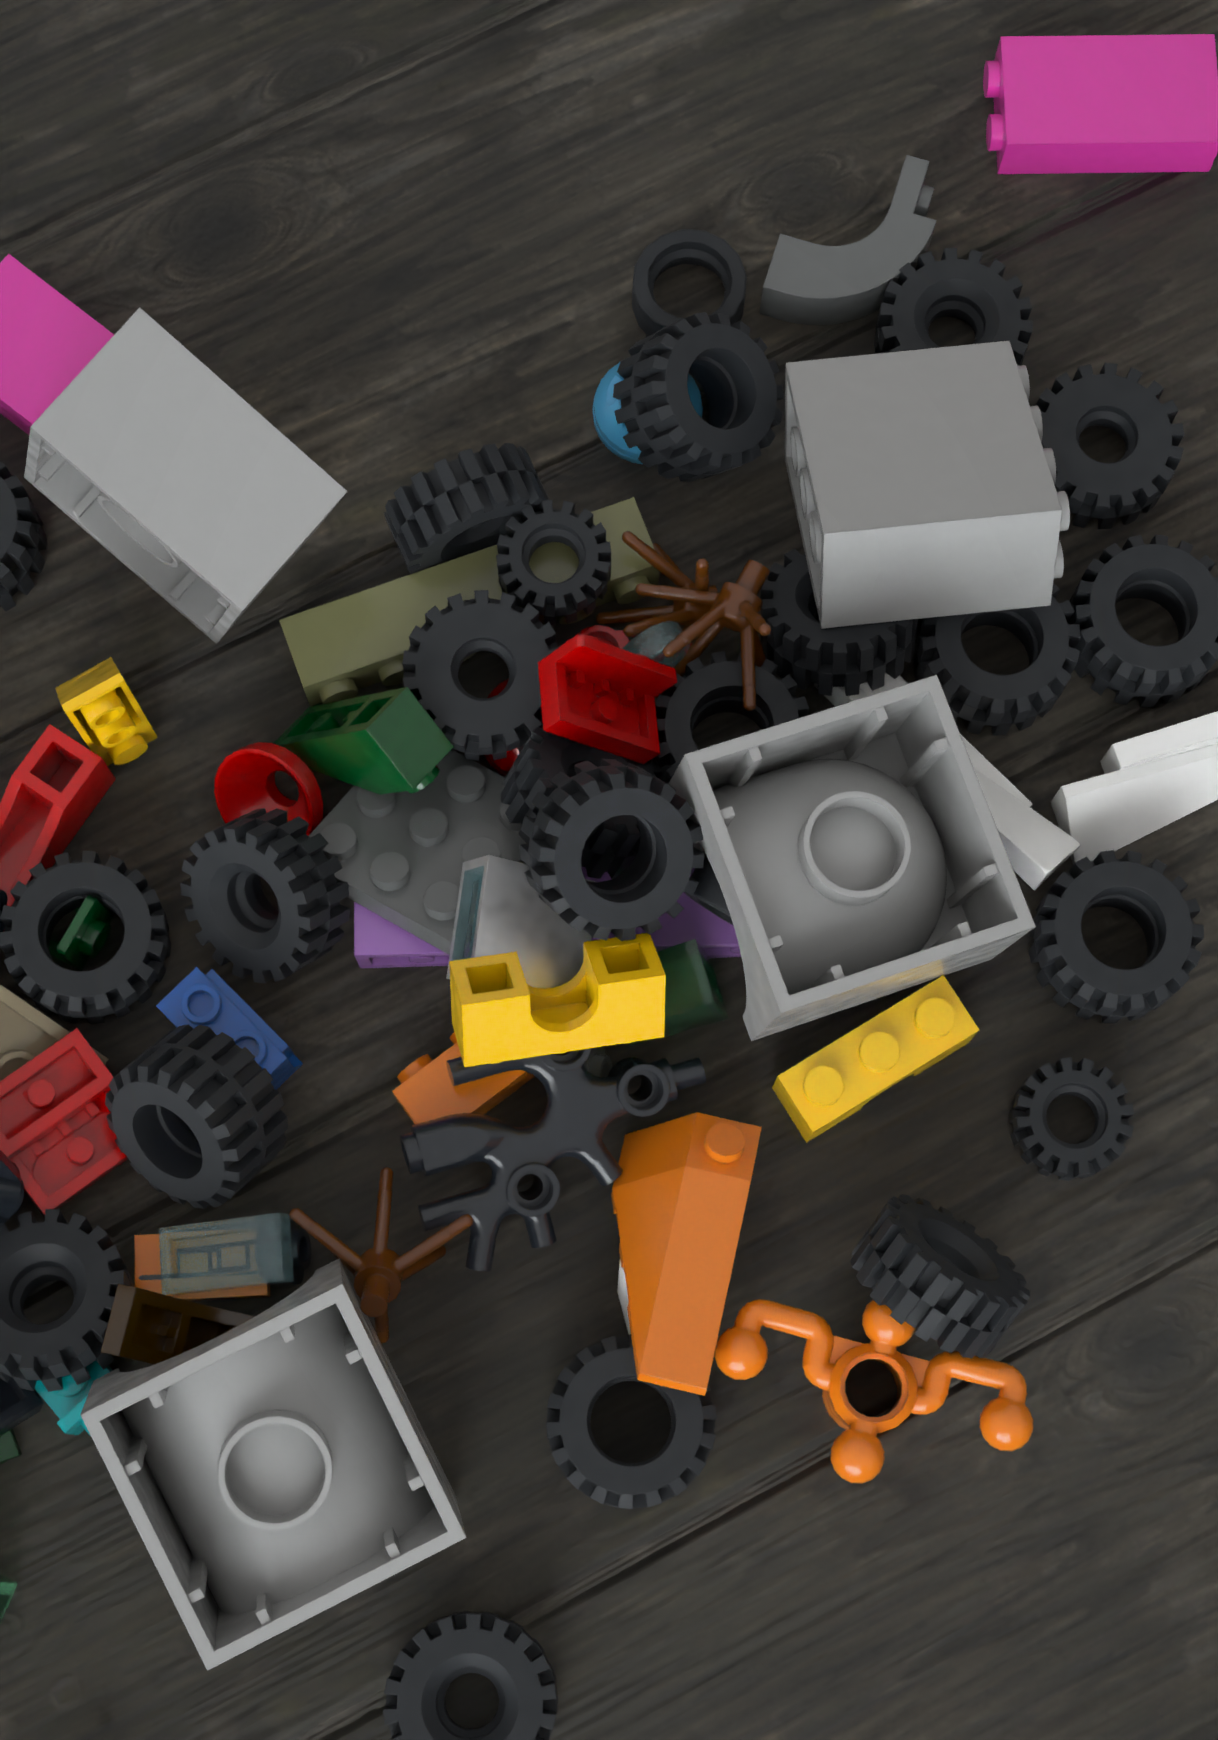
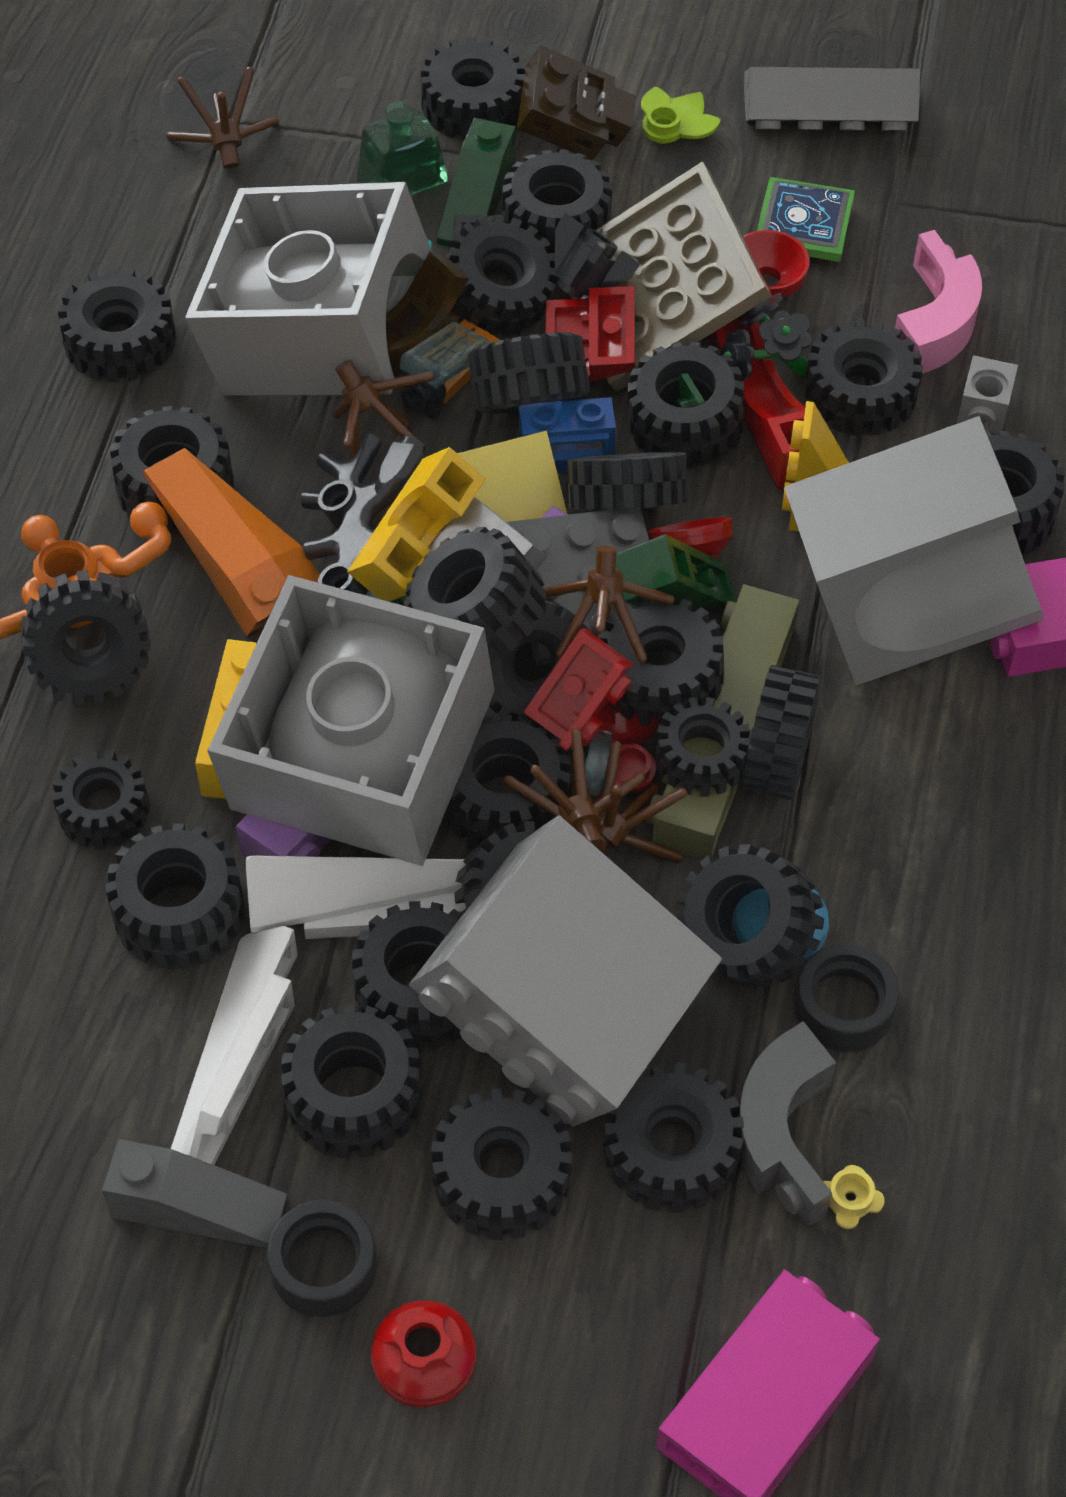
camera: 130 degrees right, 20 degrees down
none -> light yellow tile [457,431,567,522]
none -> reddish brown plant [543,546,675,663]
none -> light yellow plate [823,1165,884,1229]

